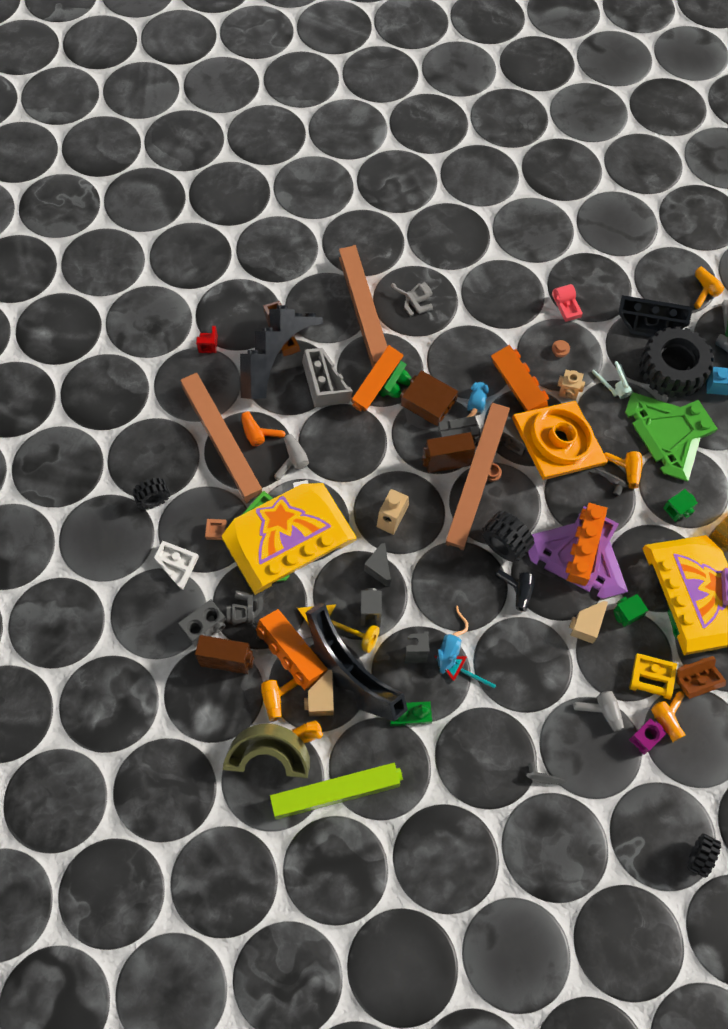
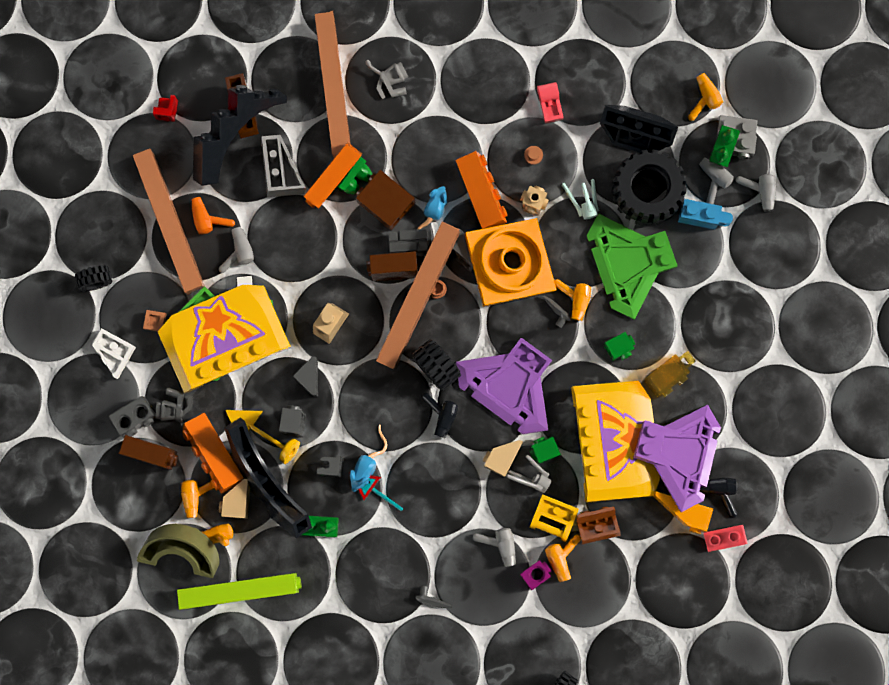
camera: 15 degrees right, 15 degrees up
orange brick [565,503,608,586] -> none
none -> light grey plant [506,455,551,493]

